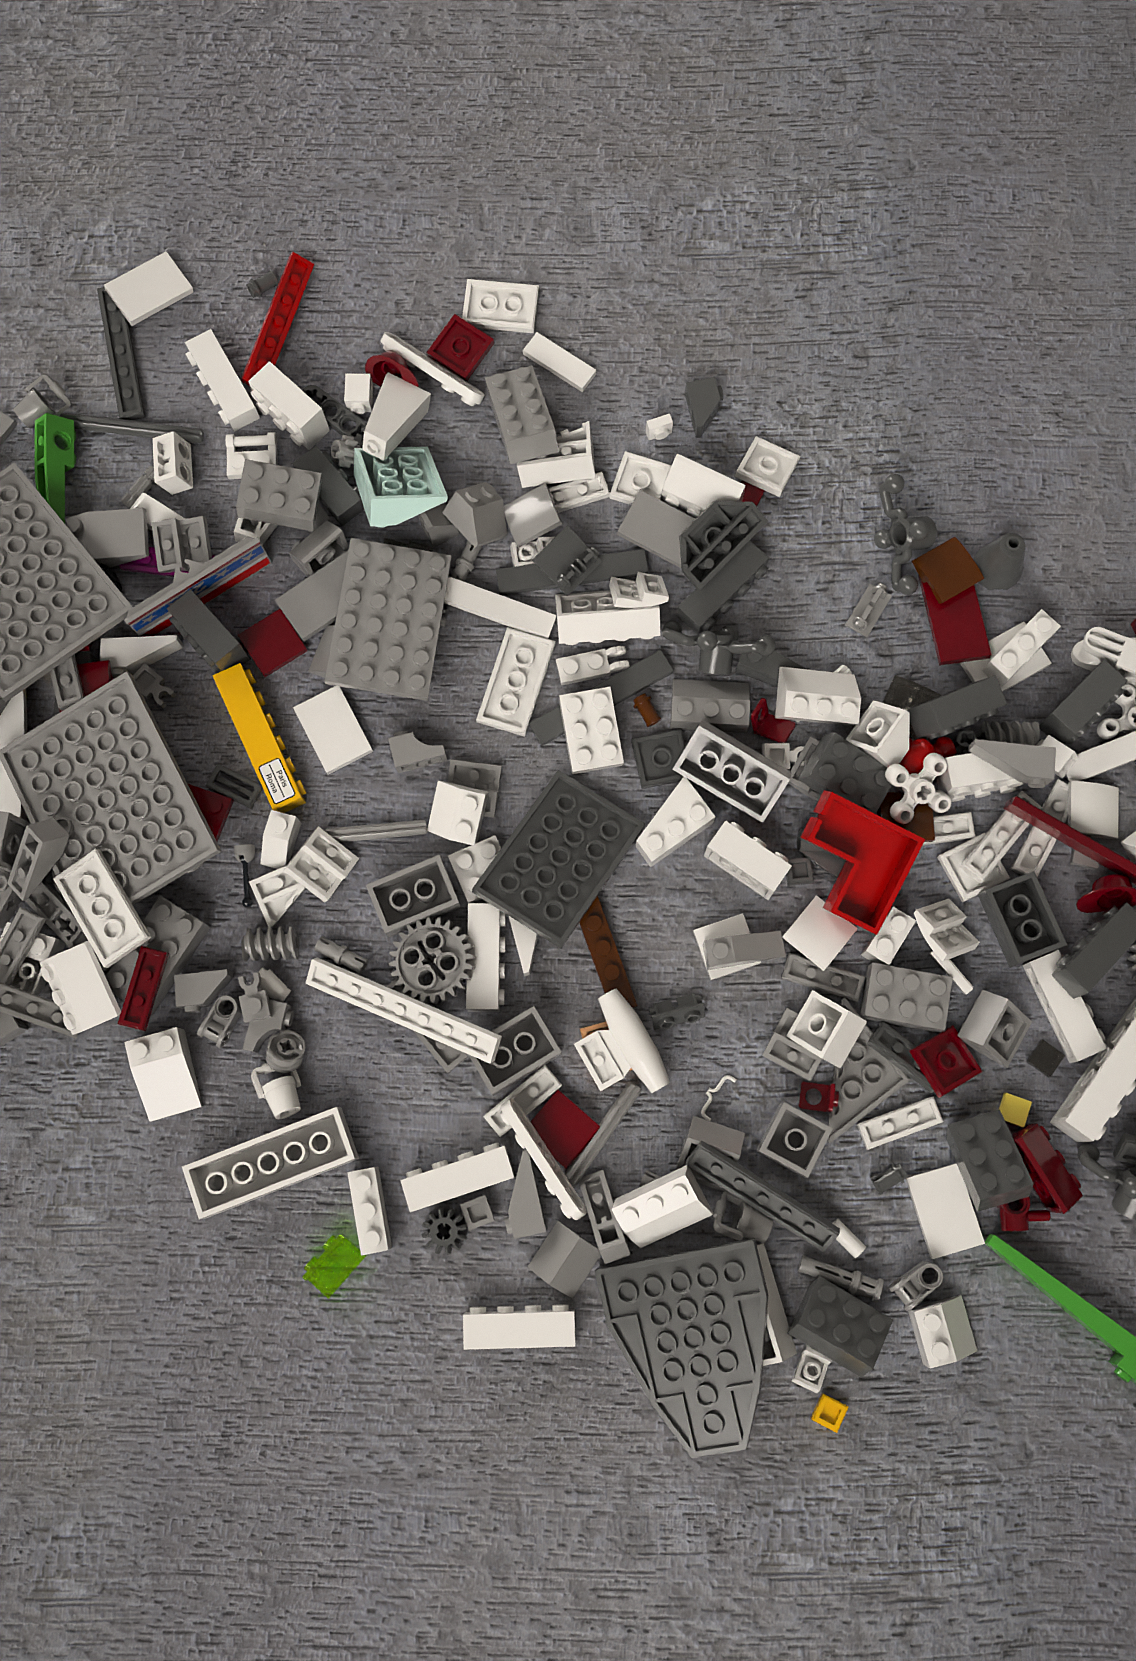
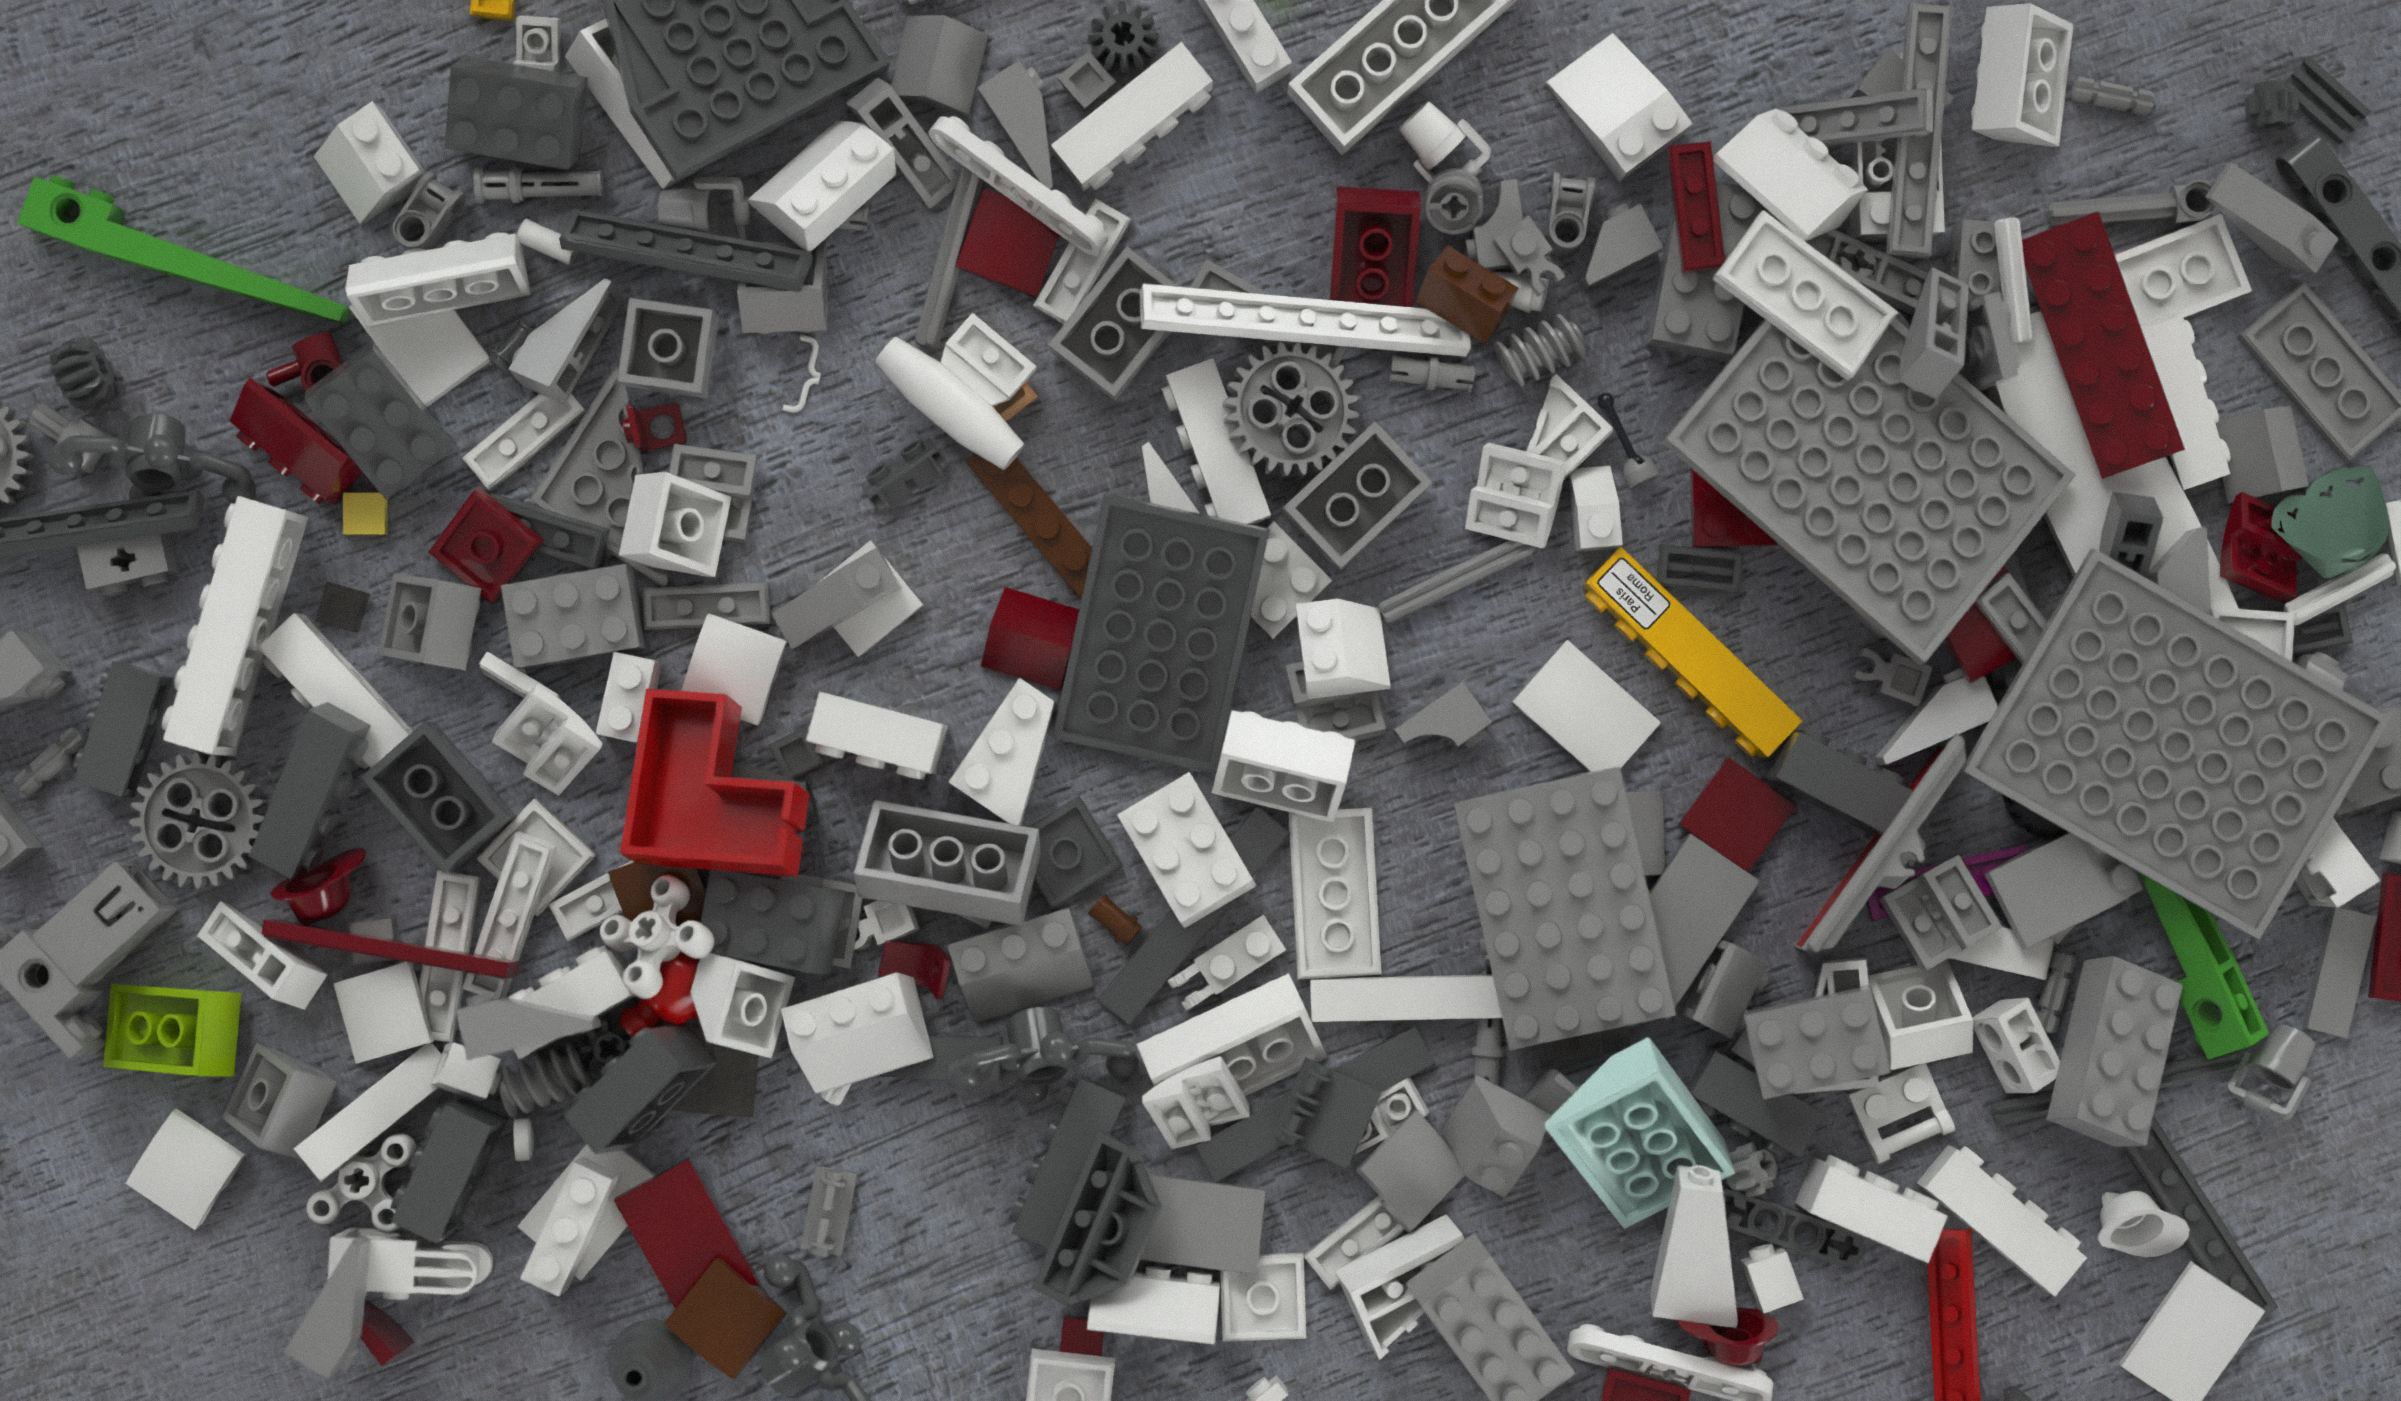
camera: 150 degrees right, 10 degrees up
none -> white slope [346,233,531,326]
none -> light grey slope [508,278,626,404]
none -> white tile [514,1118,534,1161]
none -> dark red slope [981,587,1079,690]
none -> white brick [1212,710,1355,823]
none -> dark red slope [1330,186,1421,308]
none -> reddish brown brick [1415,245,1519,344]
none -> white slope [1868,959,1973,1070]
none -> light grey brick [2046,956,2183,1147]
none -> white piece [2097,1191,2190,1257]

